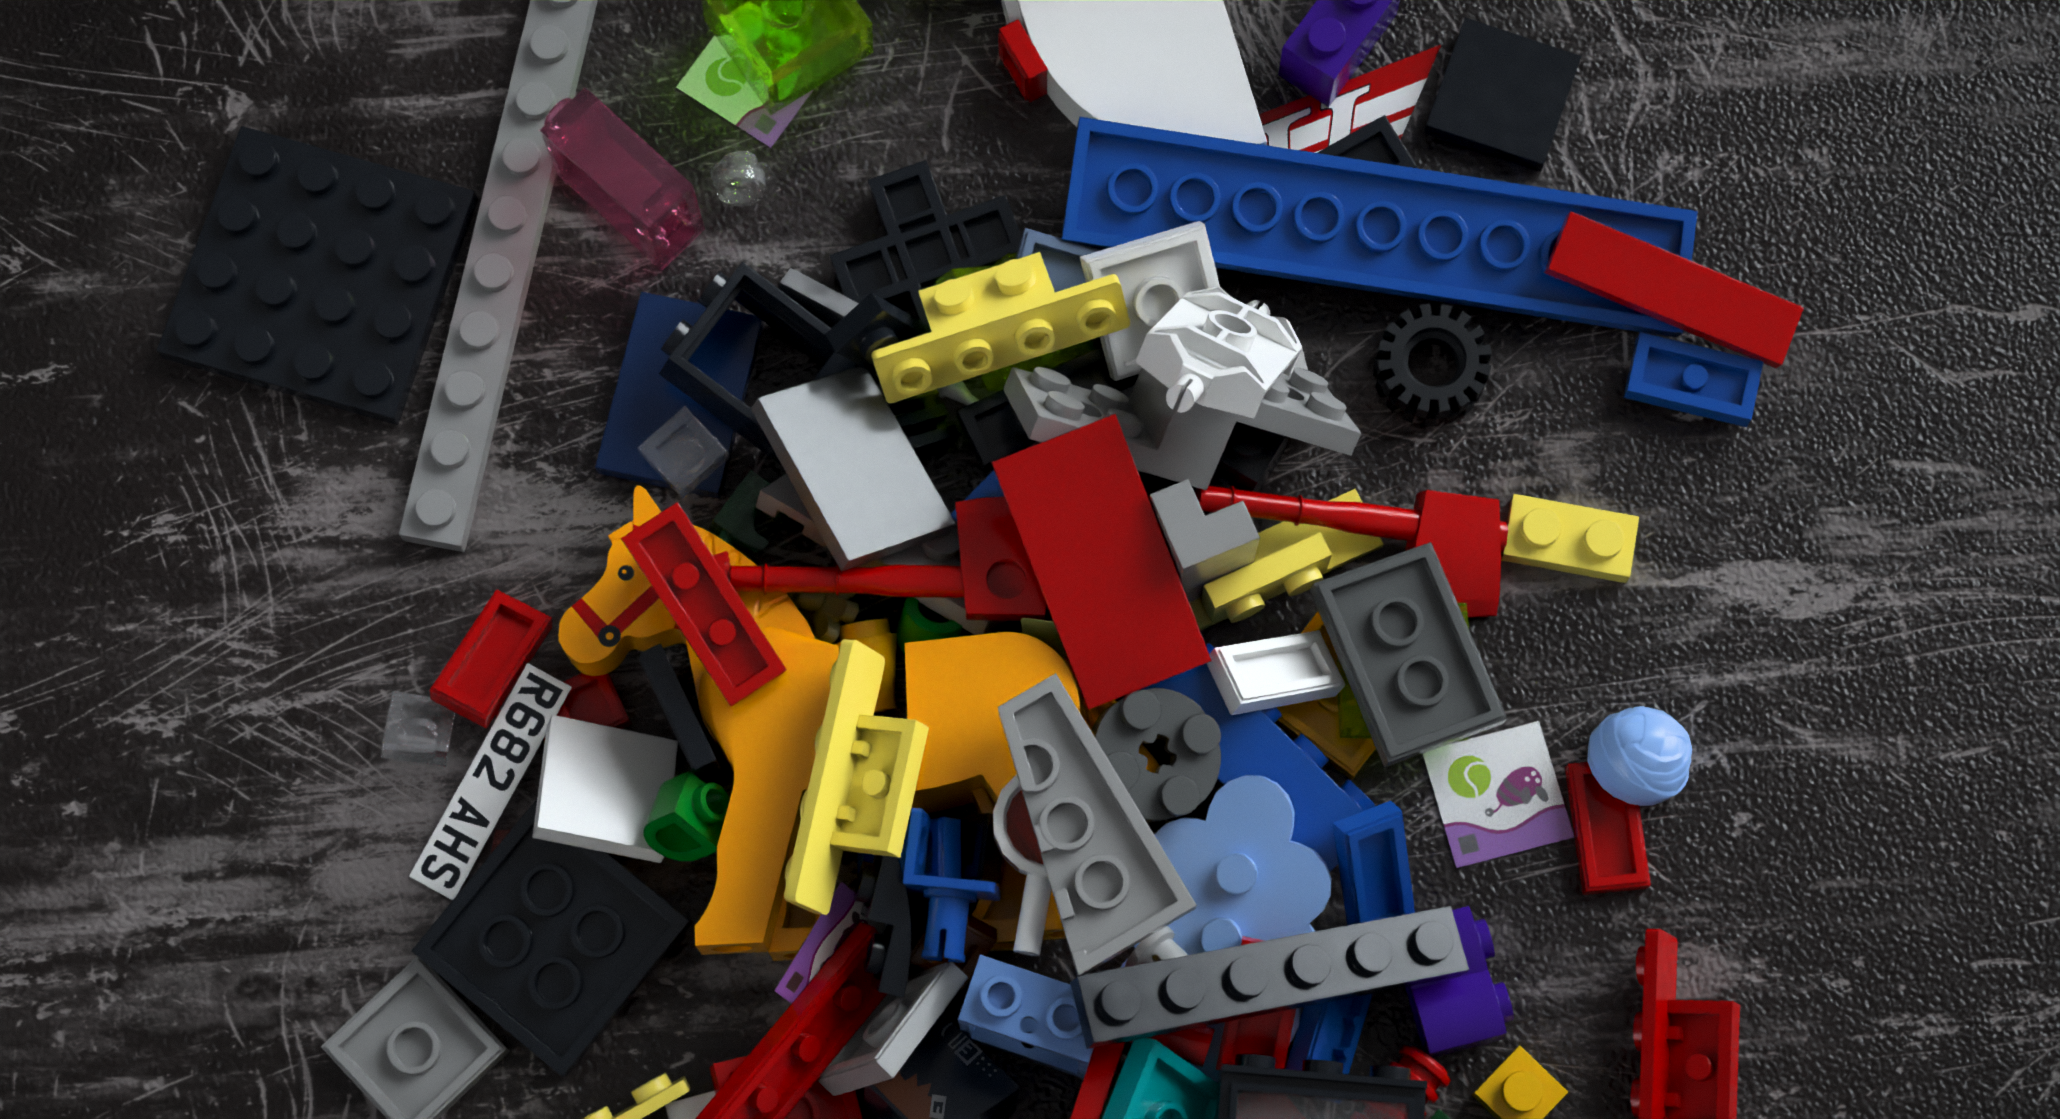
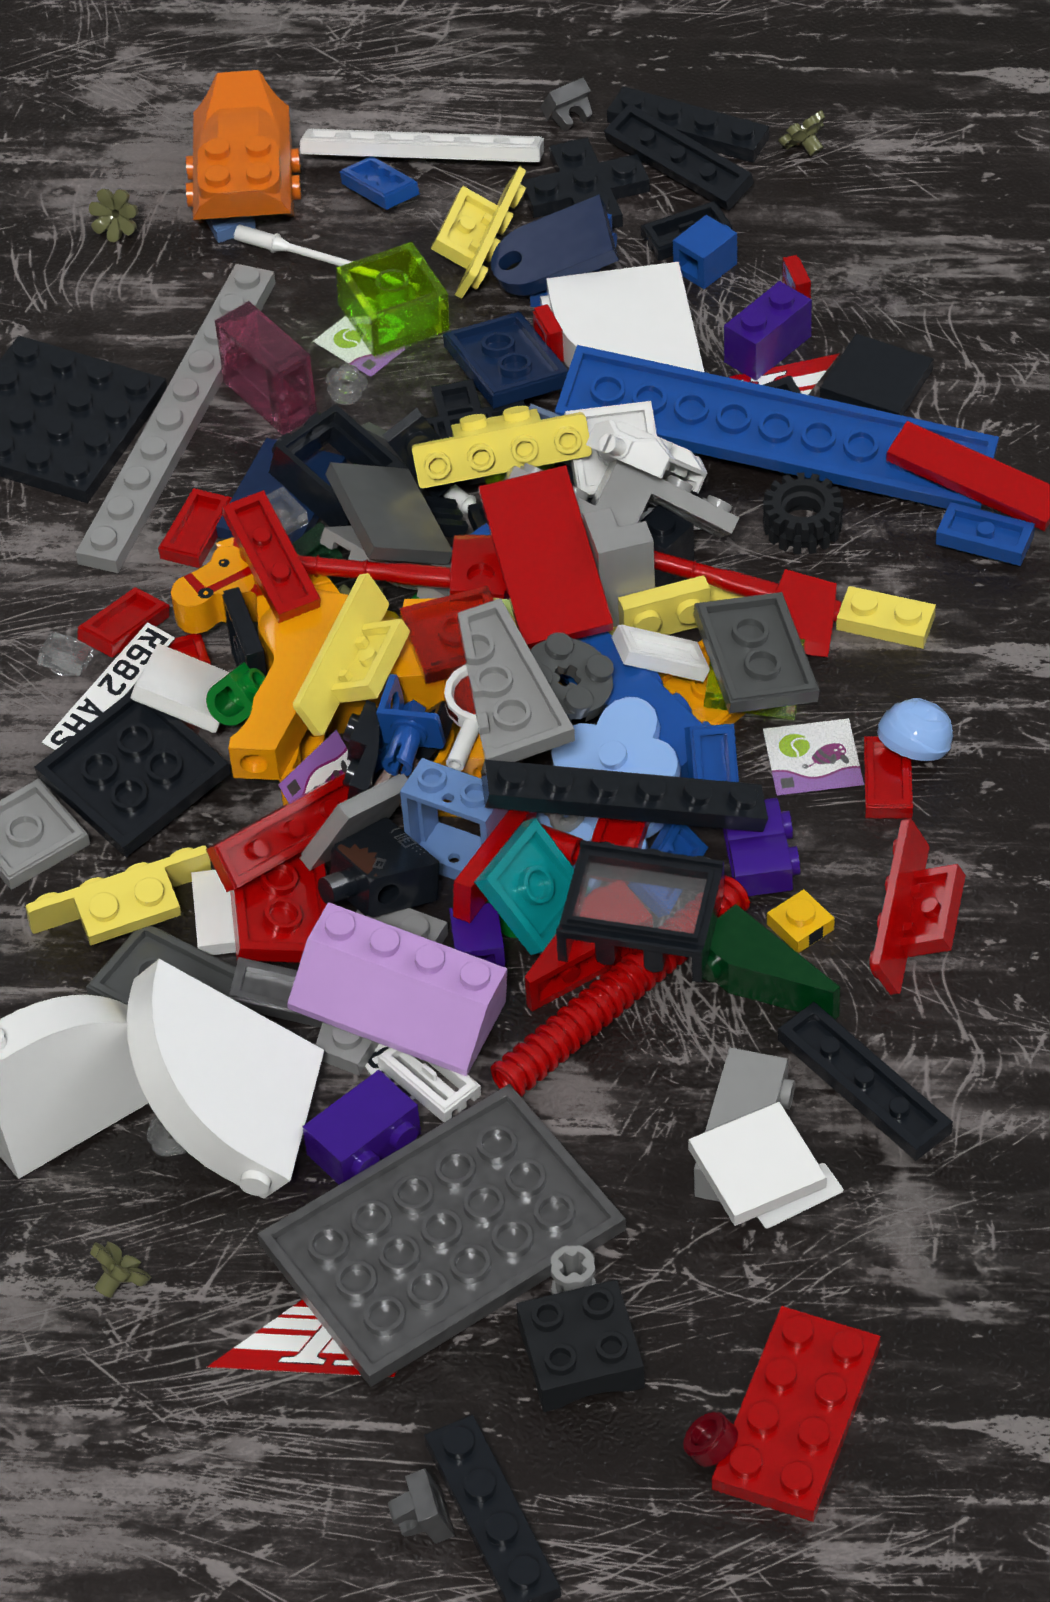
camera: 10 degrees right, 25 degrees down
none -> red tile [158,488,232,568]
none -> clear red tile [399,586,493,684]
none -> dark blue tile [443,312,568,409]

